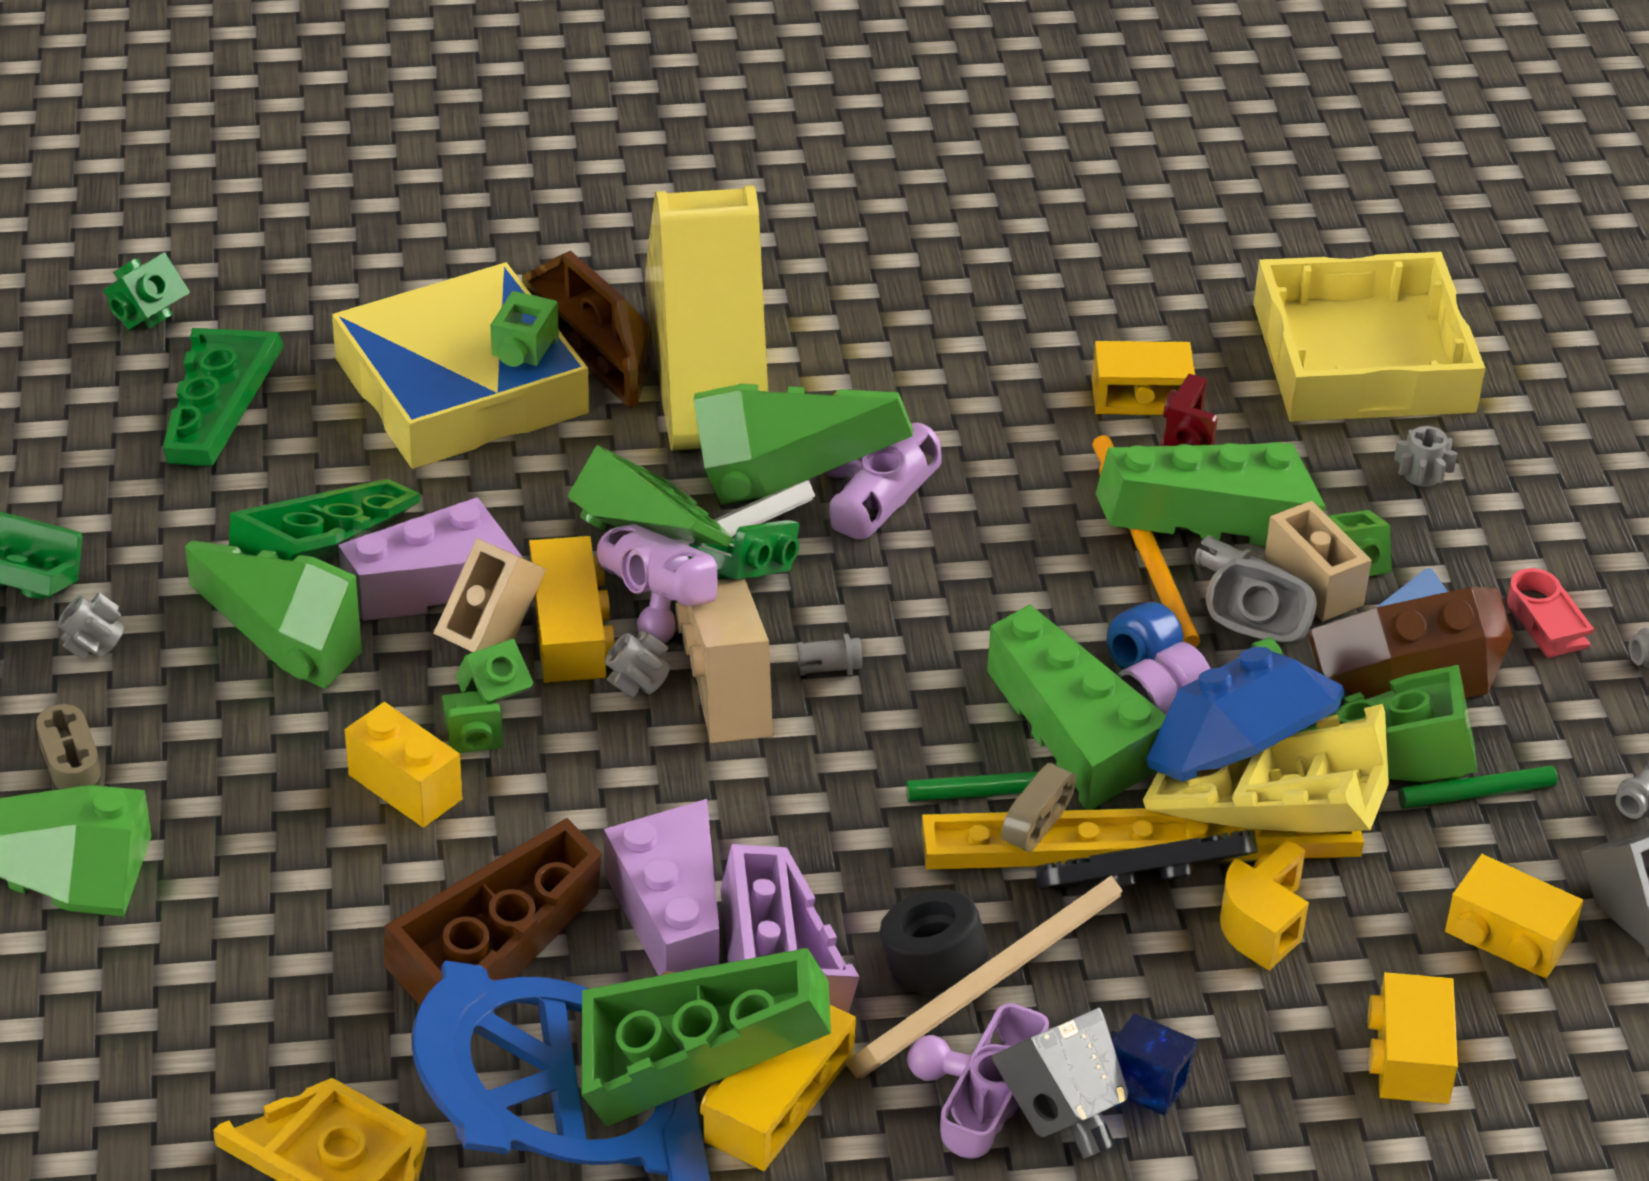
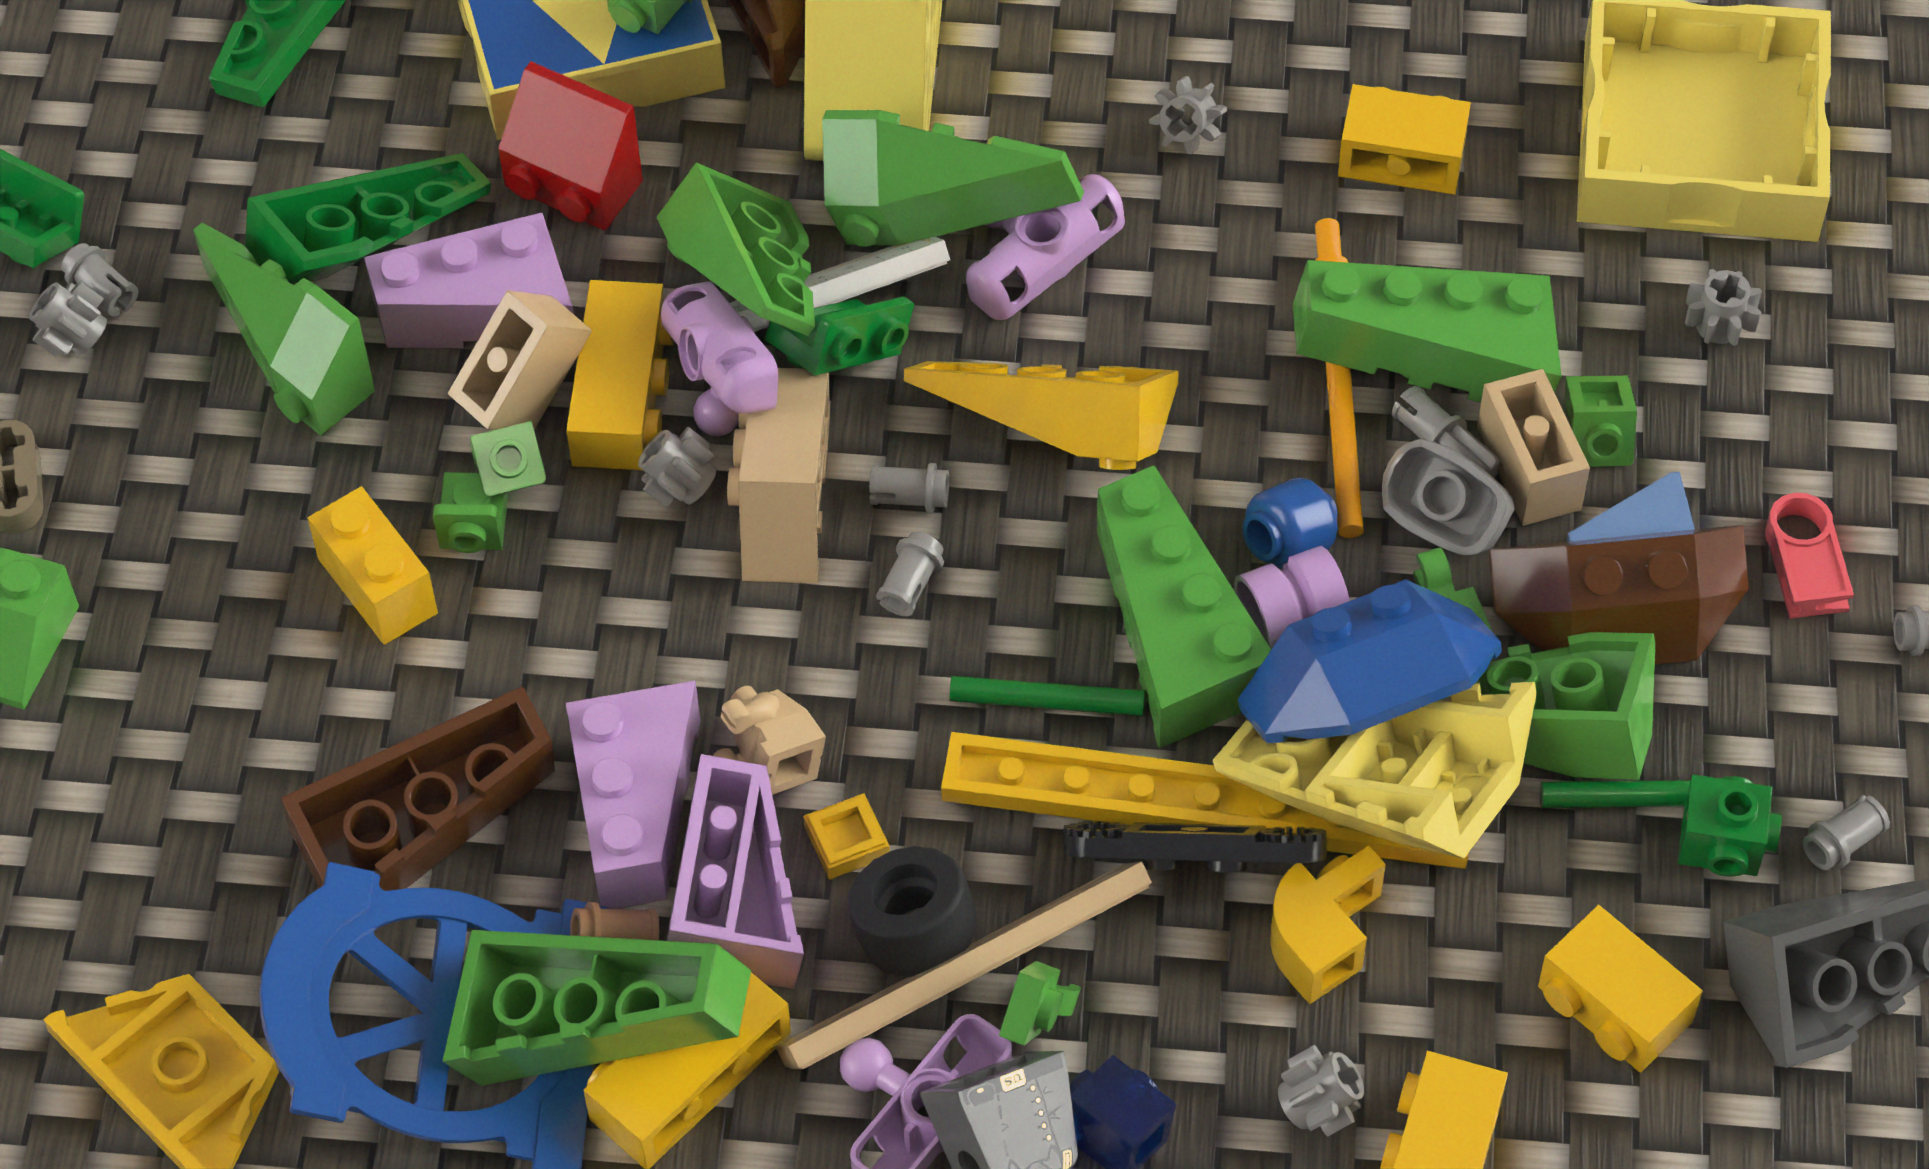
camera: 15 degrees right, 15 degrees up
dark tan beam [1001,763,1076,852] -> none
dark red bracket [1160,373,1218,446] -> none
none -> light grey pin [61,243,139,317]
none -> slope [498,61,643,231]
none -> tan piece [713,686,826,795]
none -> yellow tile [803,793,890,880]
none -> light grey pin [876,532,944,616]
none -> yellow wedge [904,361,1179,470]
none -> bright green plate [999,961,1081,1045]
none -> light grey gear [1149,76,1227,154]
none -> light grey gear [1278,1045,1364,1137]
none -> green brick [1677,774,1782,877]

